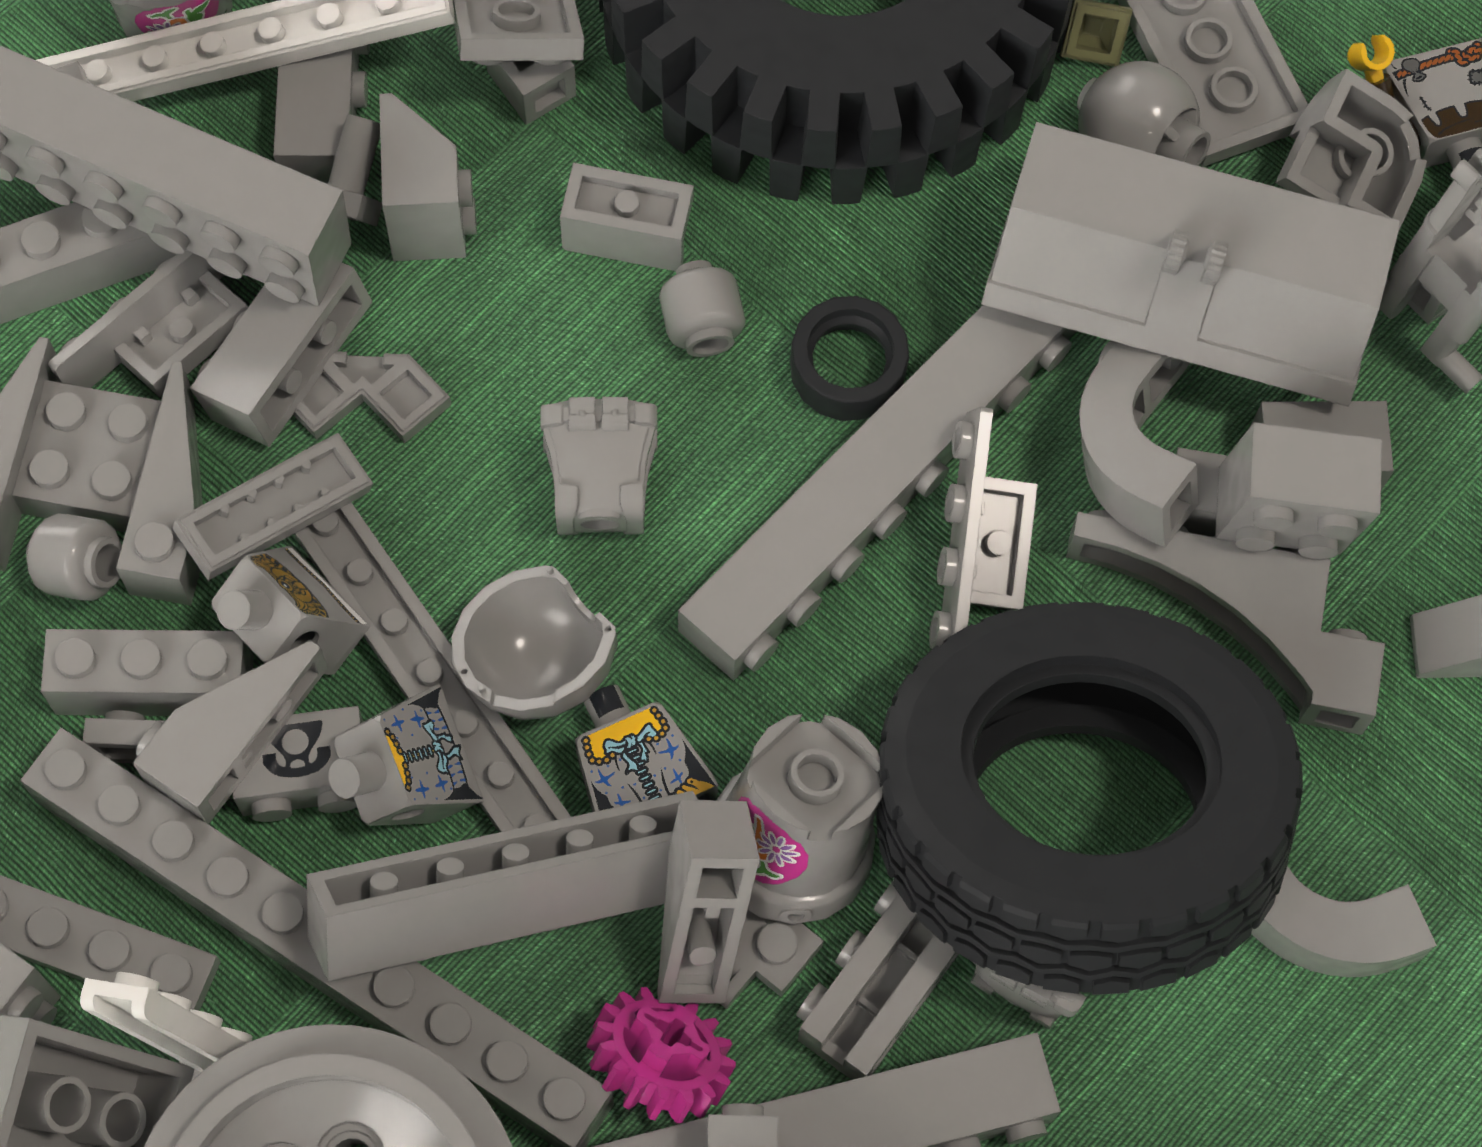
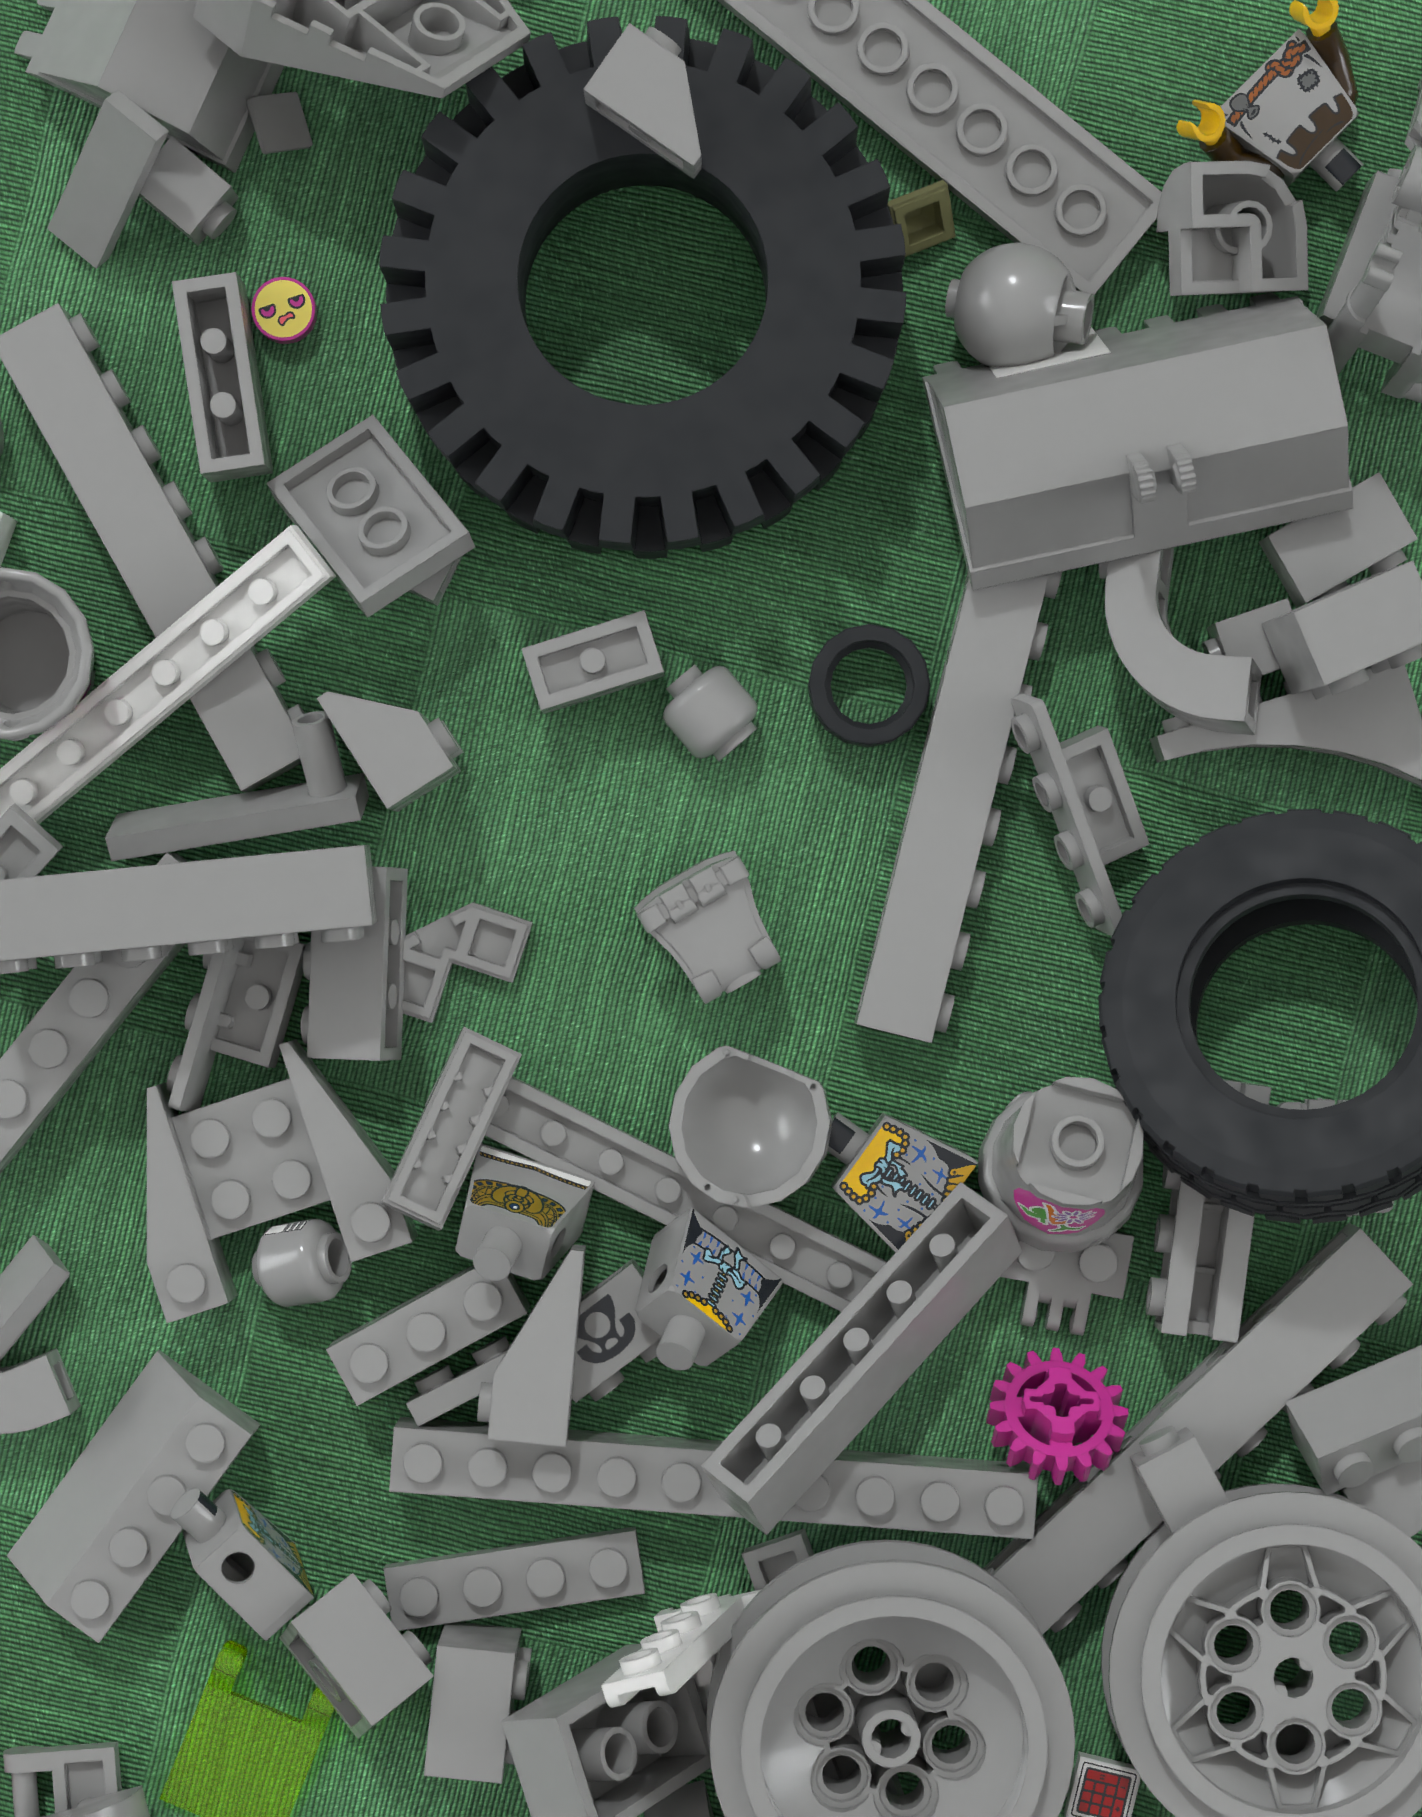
camera: 25 degrees left, 20 degrees up
light grey slope [657,800,760,1003] -> none

